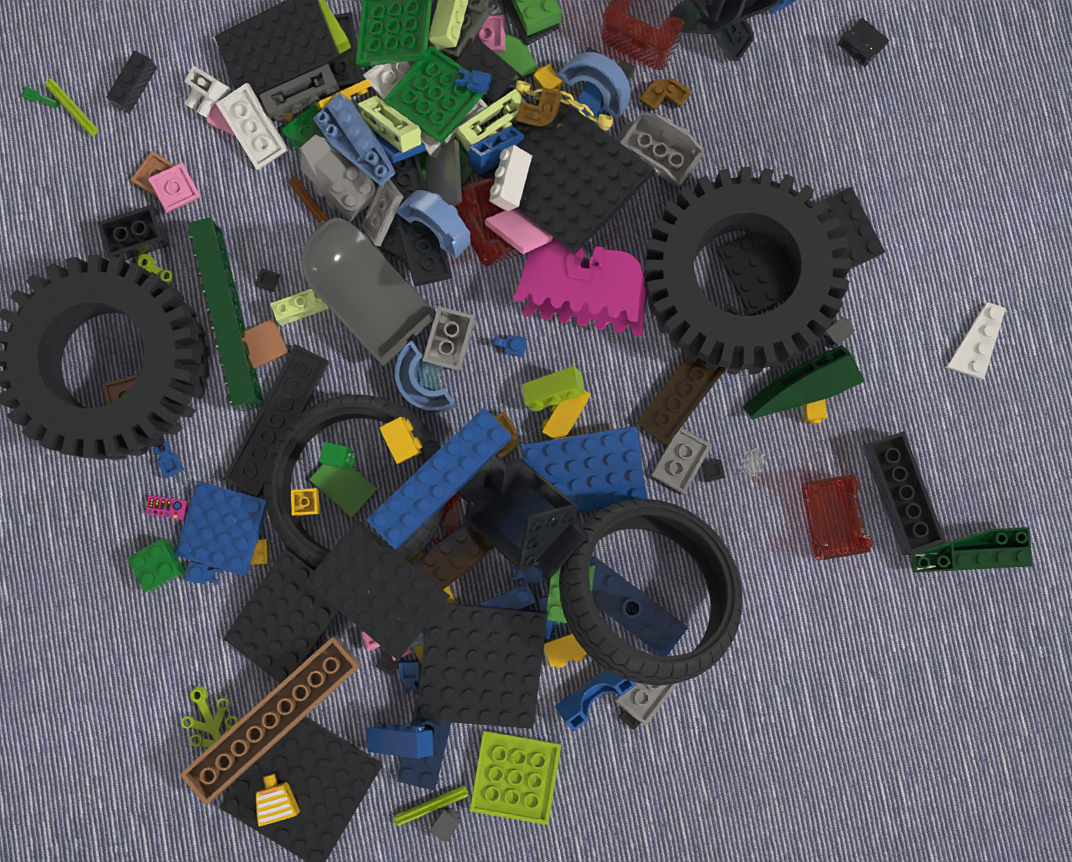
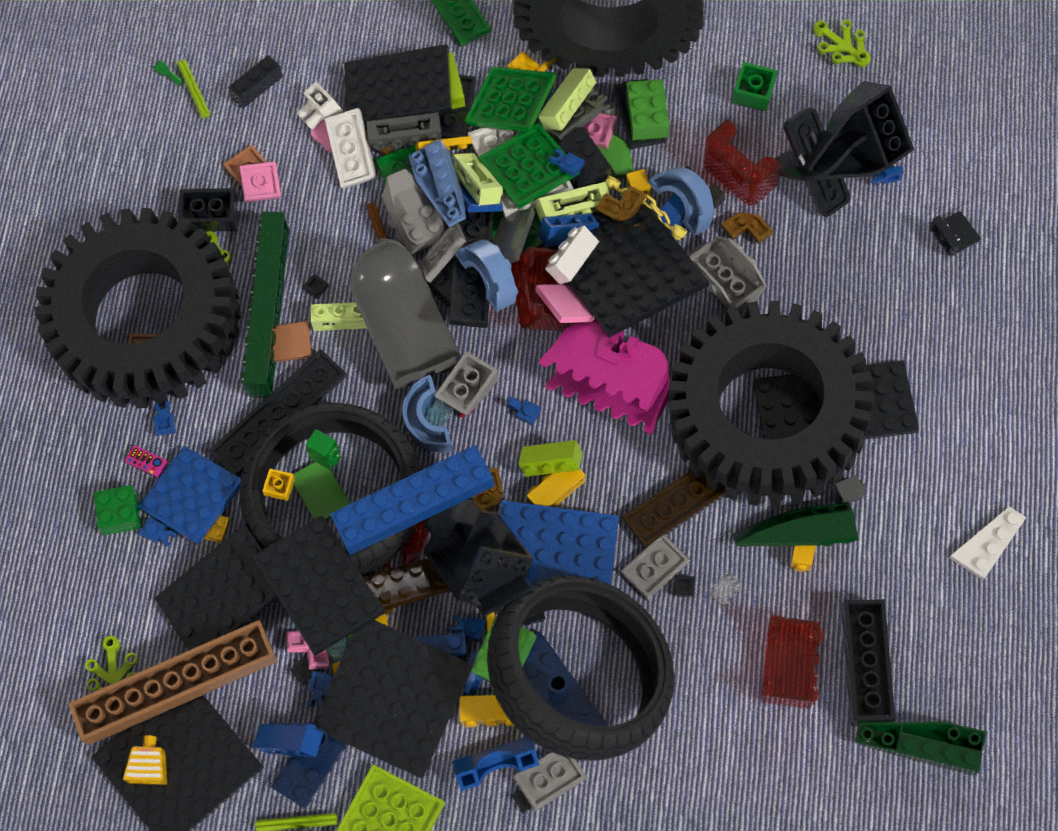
camera: 20 degrees right, 15 degrees down
yellow brick [379,417,422,464] -> none

